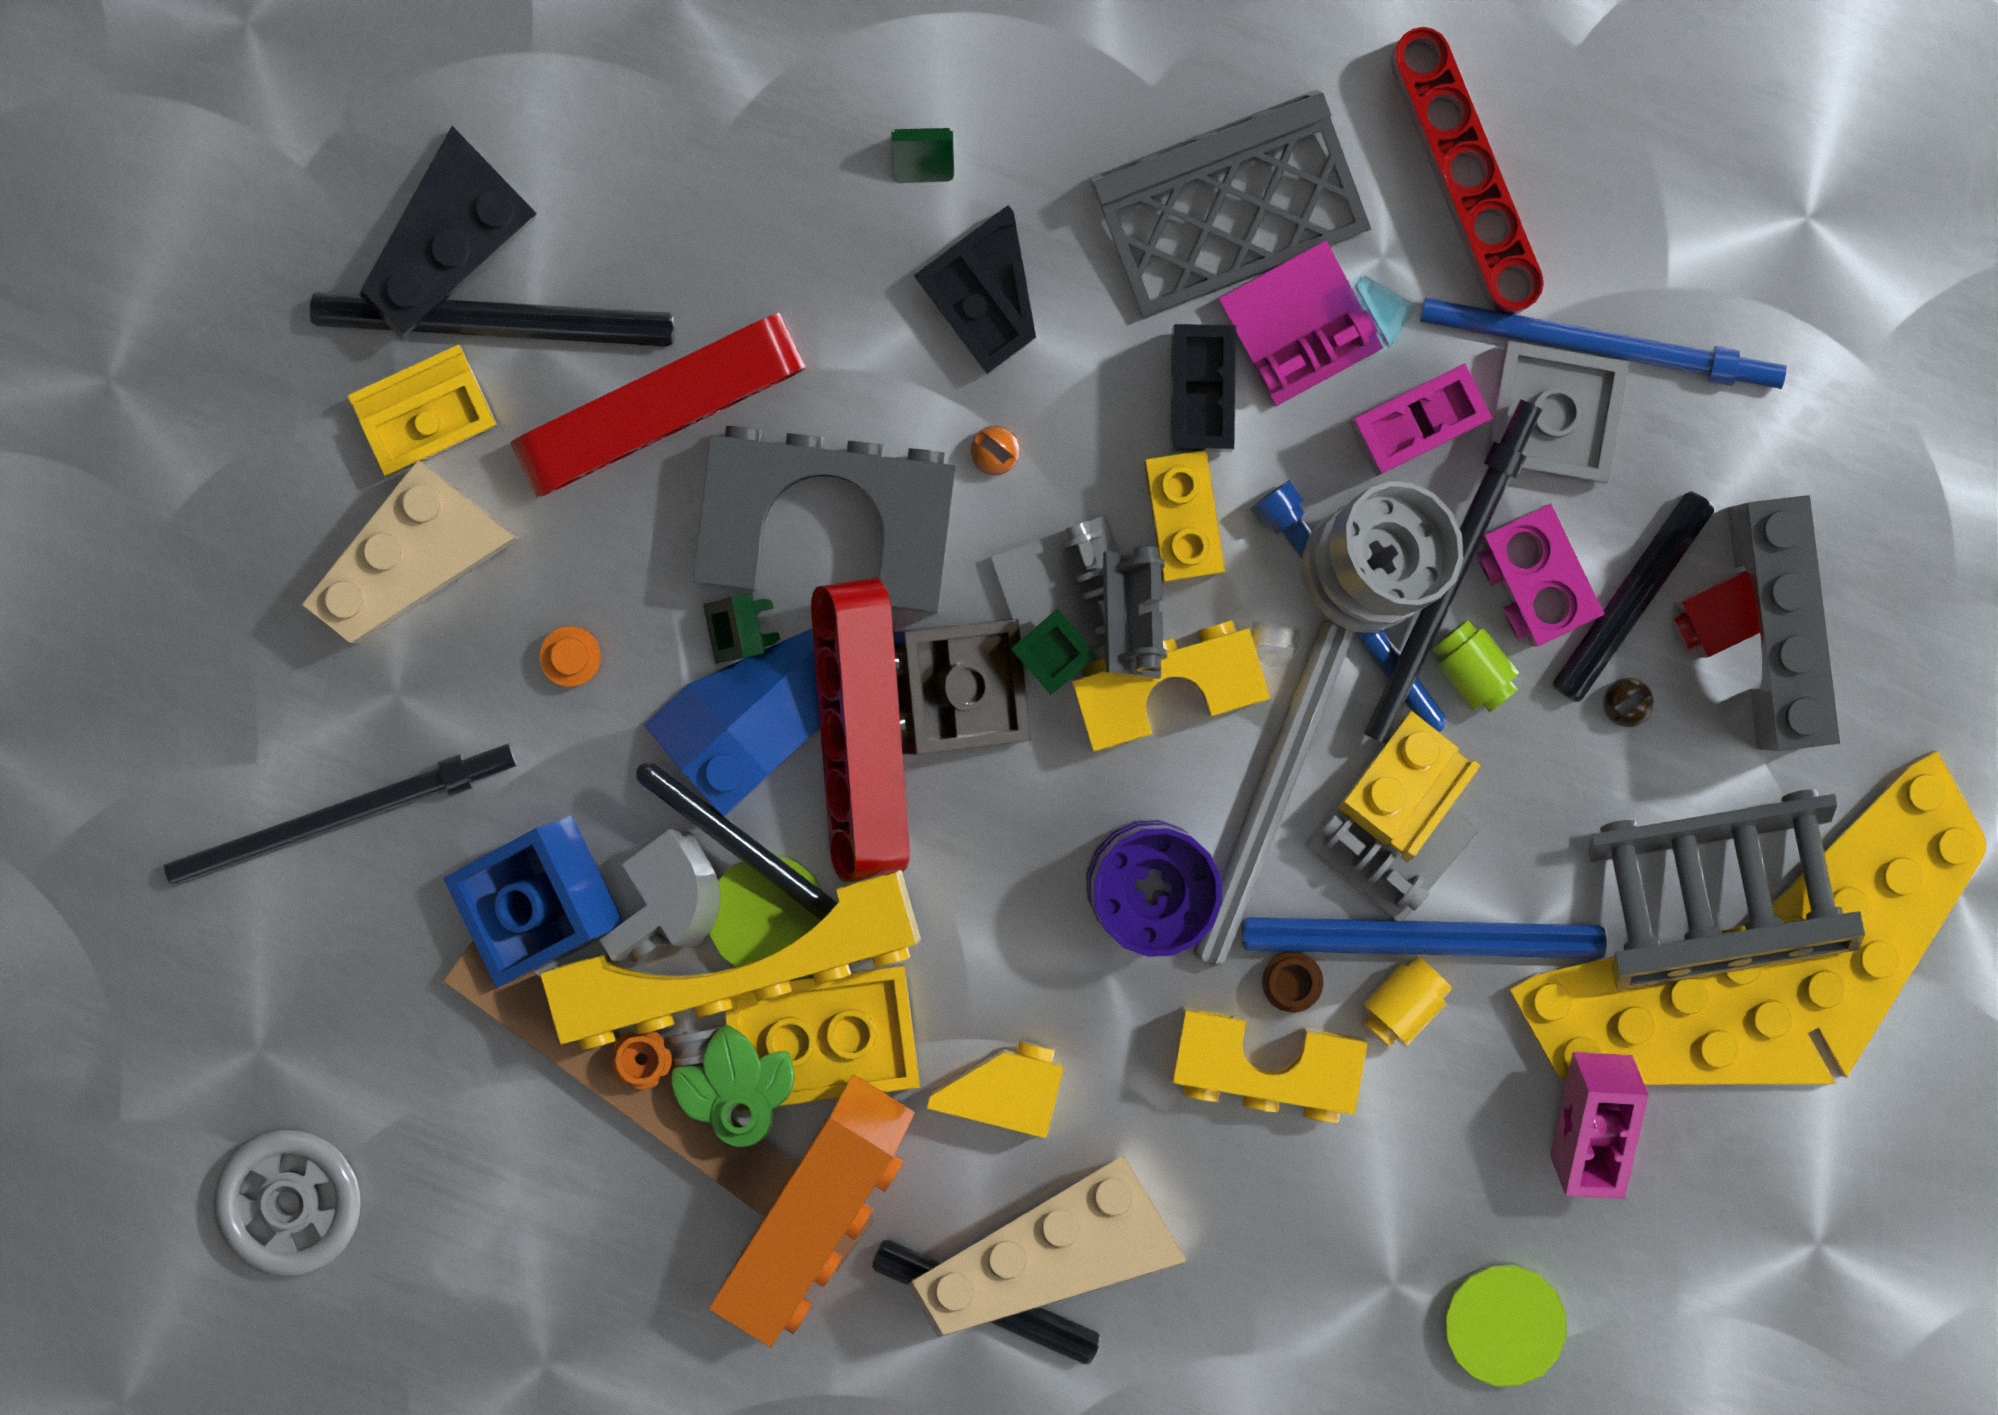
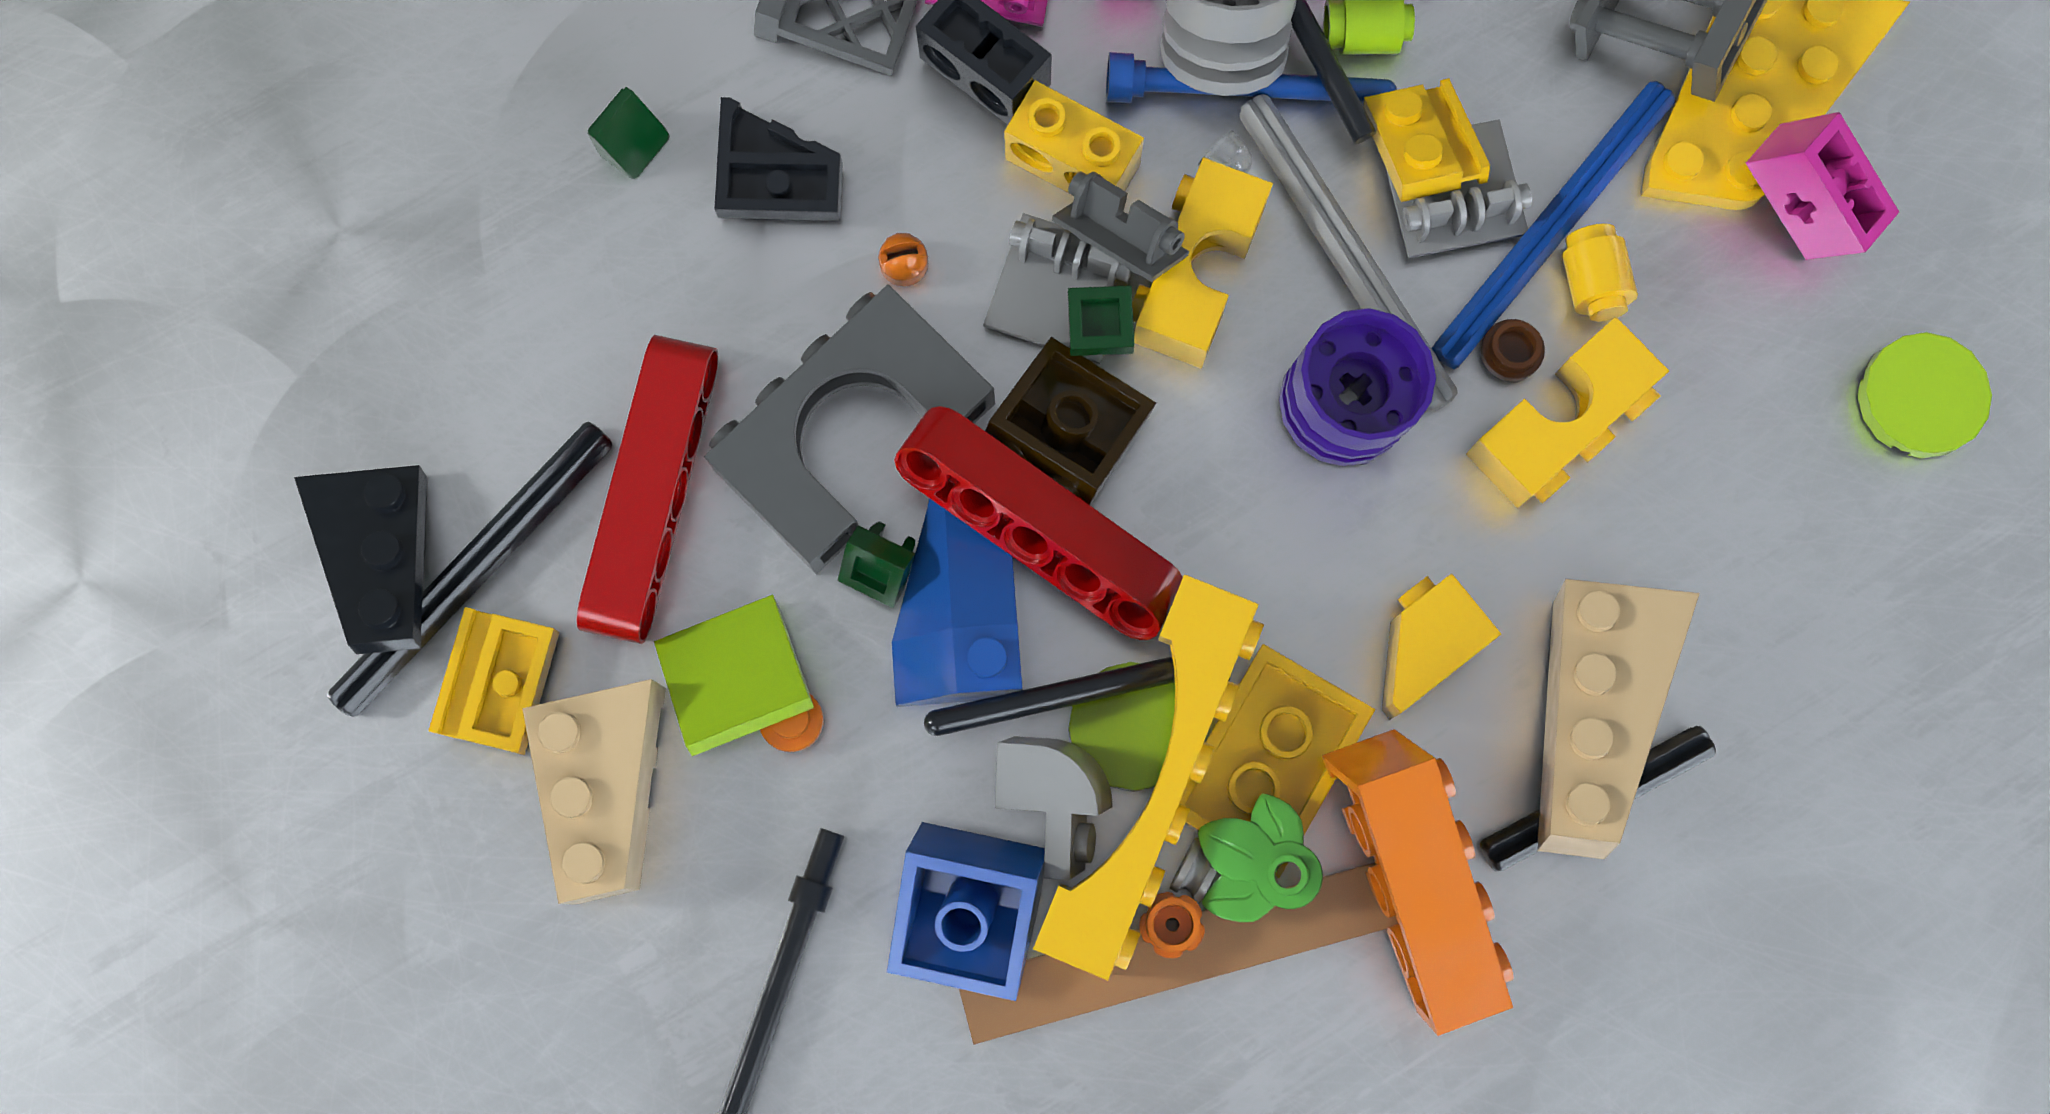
camera: 50 degrees left, 10 degrees down
none -> lime tile [654,594,814,756]

